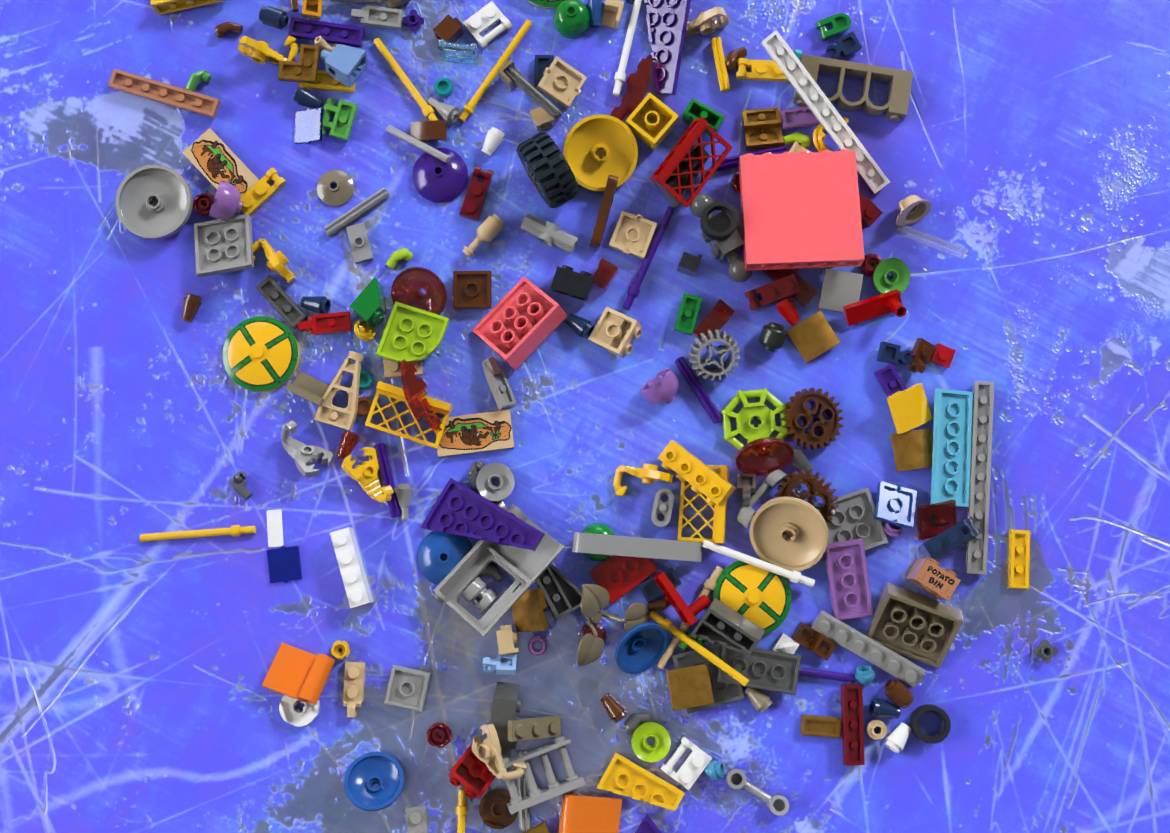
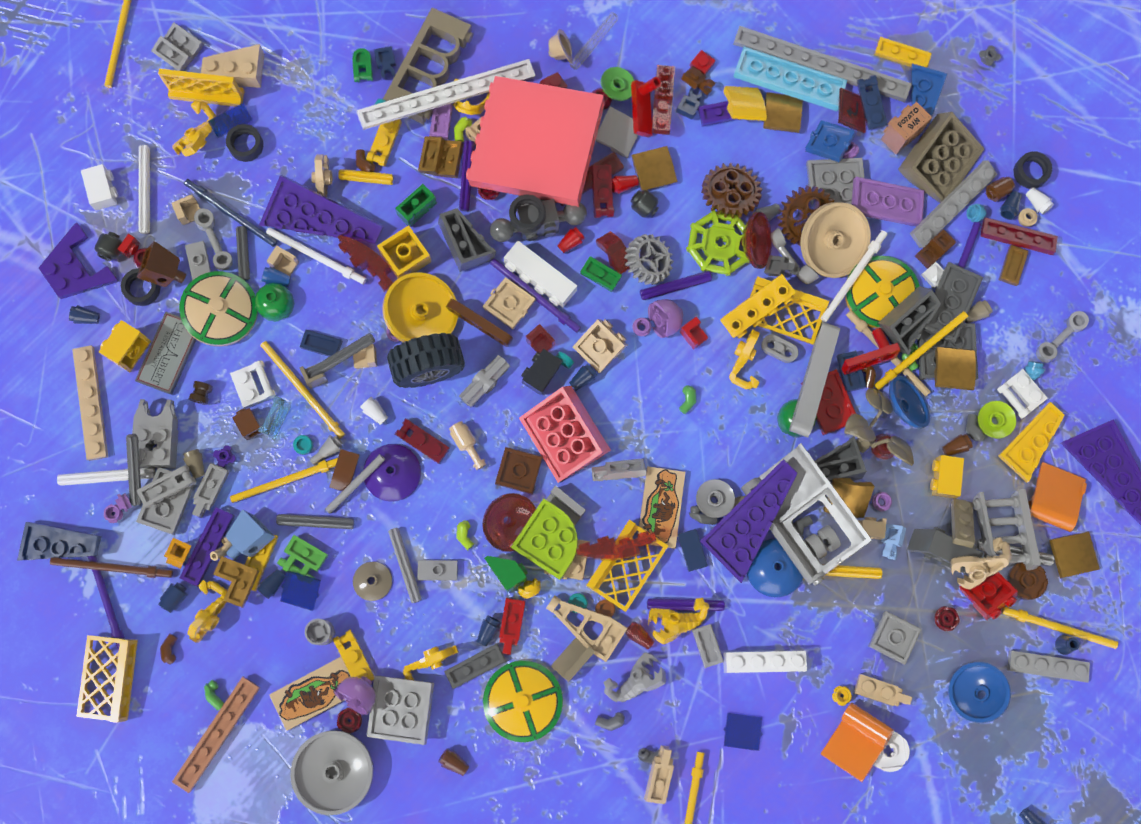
camera: 85 degrees left, 5 degrees down
white sticker [266,509,284,547] -> none
light grey cone [394,483,414,519] -> none
tan plate [536,56,587,109] -> none
red fence [650,117,733,207] -> none
clear smoke panel [677,252,703,277] -> none
none -> dark grey axle [276,514,354,529]
none -> light grey wheel [305,619,335,646]
none -> white brick [504,241,577,308]
none -> light grey panel [546,486,586,526]
none -> teal tile [556,351,574,369]
none -> red cone [557,227,585,253]
none -> dark grey arm [595,712,625,731]
none -> medium lavender plate [632,318,651,337]
none -> tan hinge [644,745,674,804]
none -> clear red slope [651,65,675,135]
none -> dark blue tile [677,529,707,572]
none -> bright green arm [679,385,697,415]
none -> red panel [680,316,708,350]
none -> light grey plate [692,624,724,668]
none -> yellow axle [823,564,882,579]
none -> blue wing [911,64,948,124]
none -> yellow brick [930,455,964,499]

